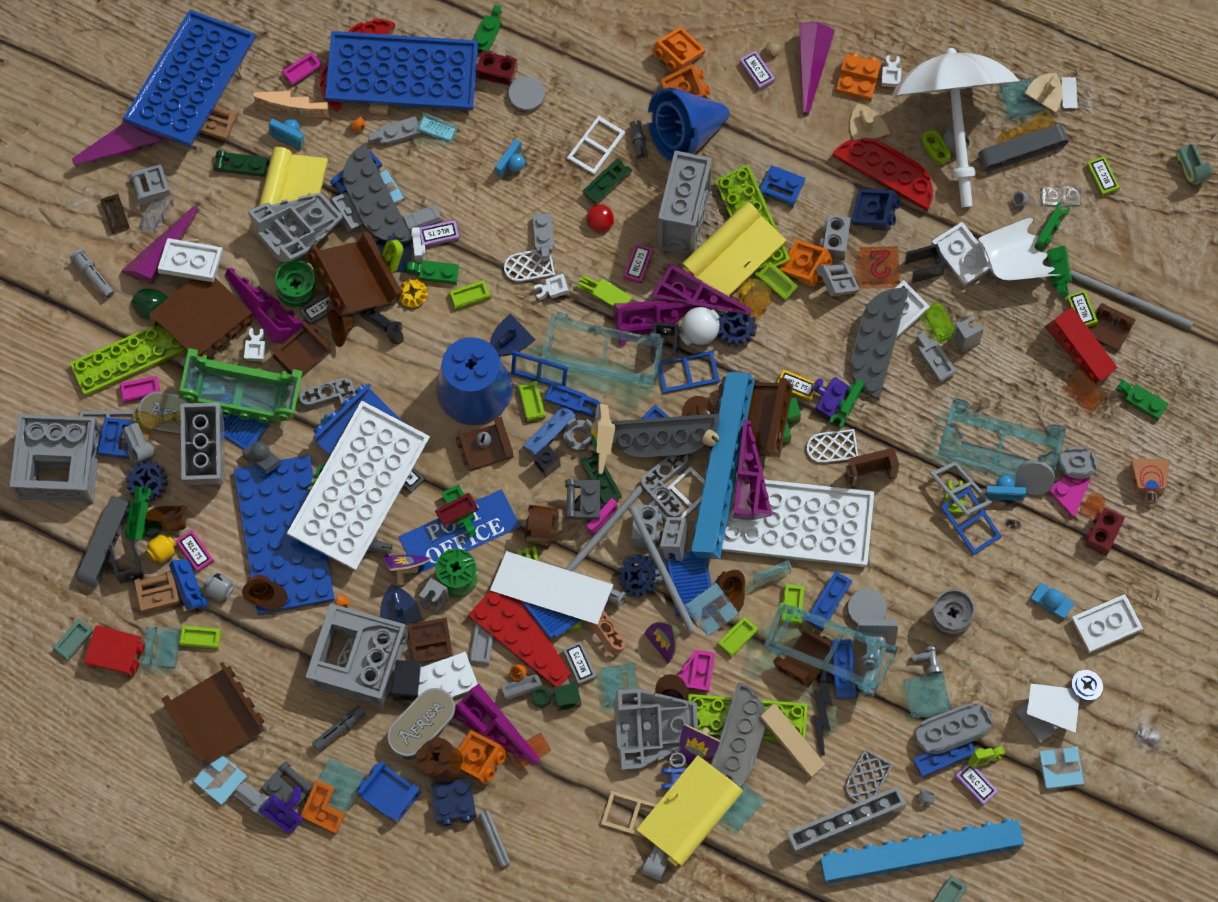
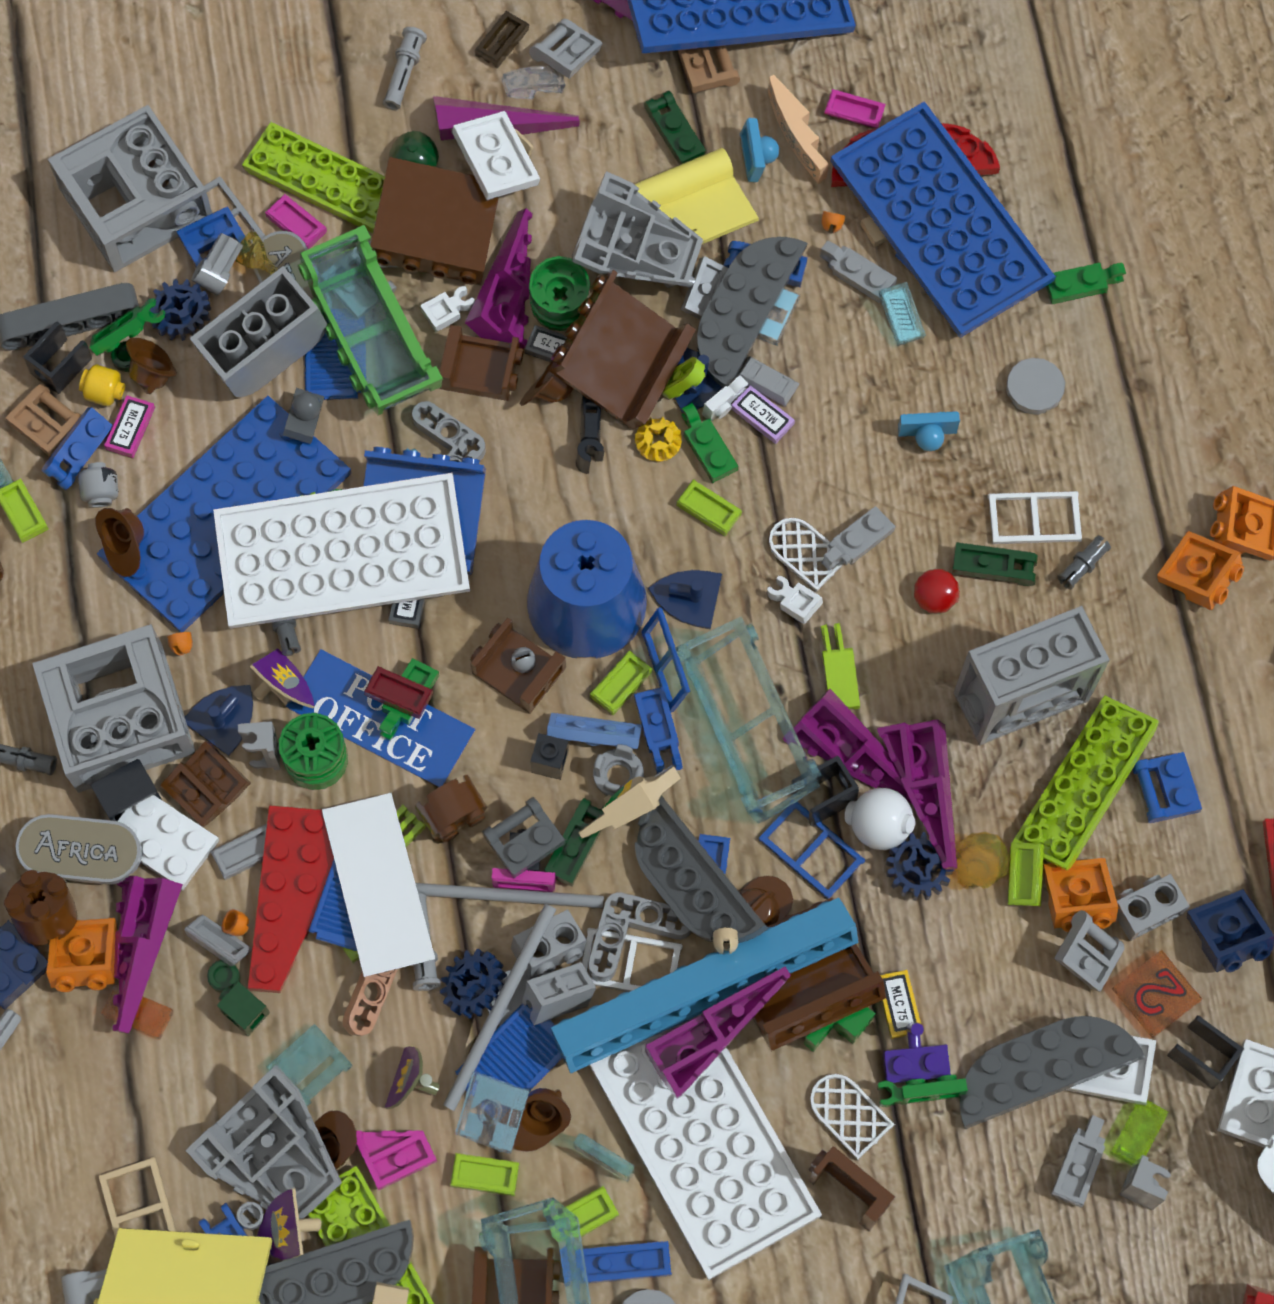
camera: 50 degrees right, 0 degrees up
dark red brick [476,51,518,86] -> none
tile [563,641,597,685] -> none
tile [623,243,653,284] -> none
blue cone [648,87,729,160] -> none
light yellow door [682,201,787,296] -> none

